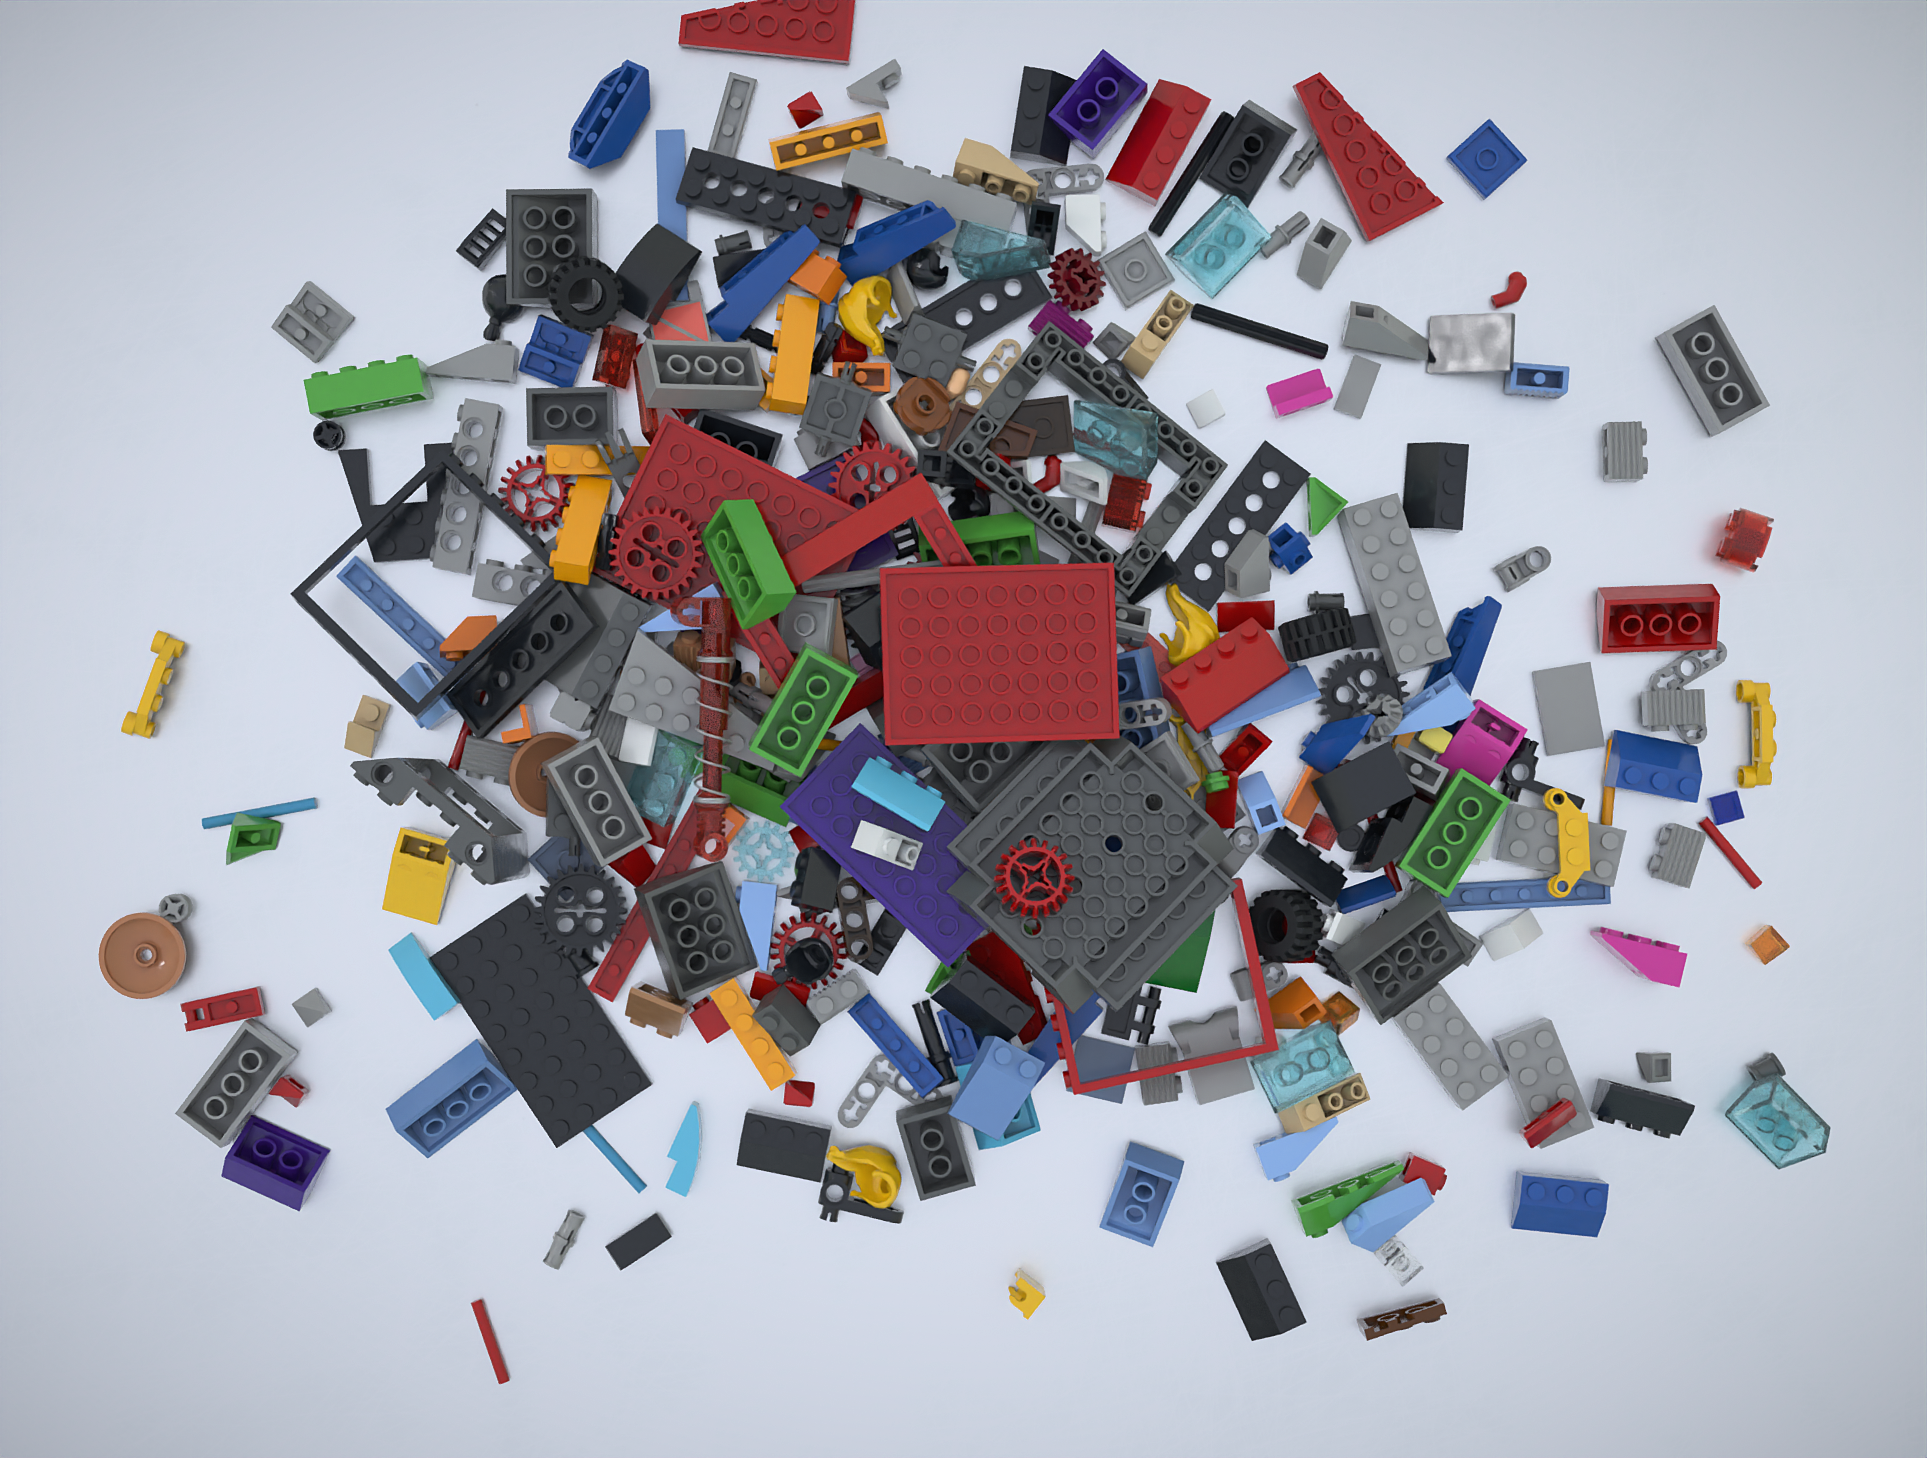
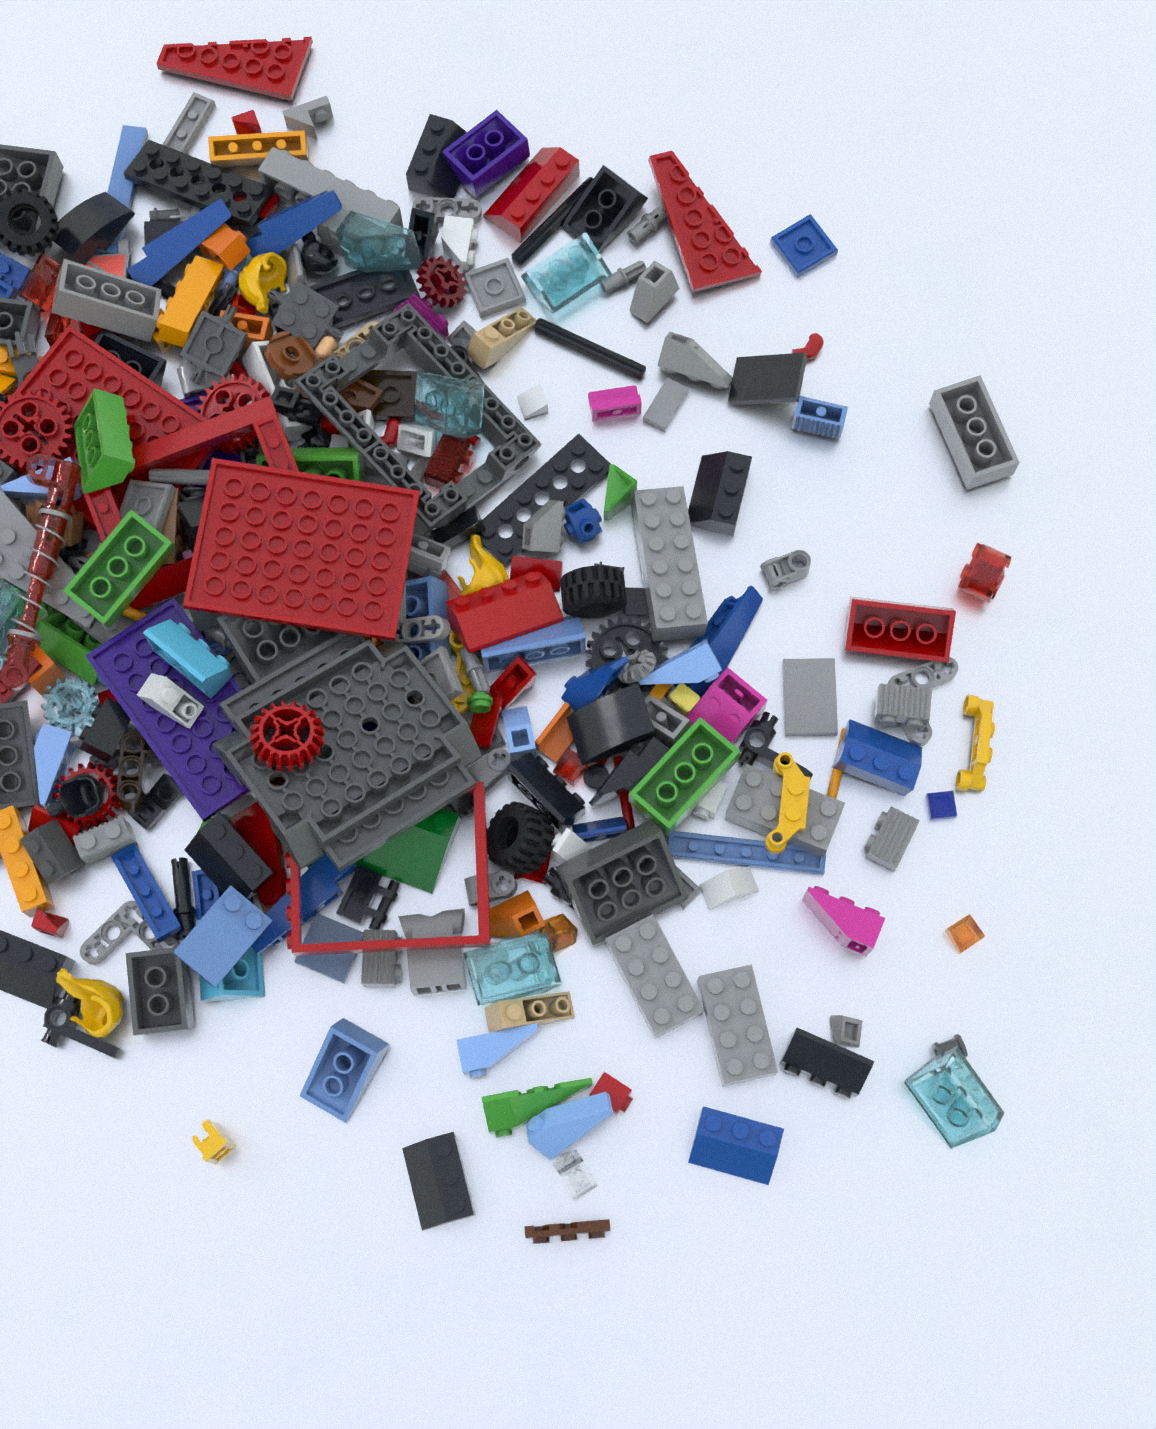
camera: 10 degrees right, 15 degrees down
blue wedge [568,59,650,169] -> none
tan slope [953,138,1039,205] -> none
red slope [1519,1098,1577,1148] -> none
light grey brick [1602,421,1648,482] -> none
red bar [1698,816,1763,889] -> none

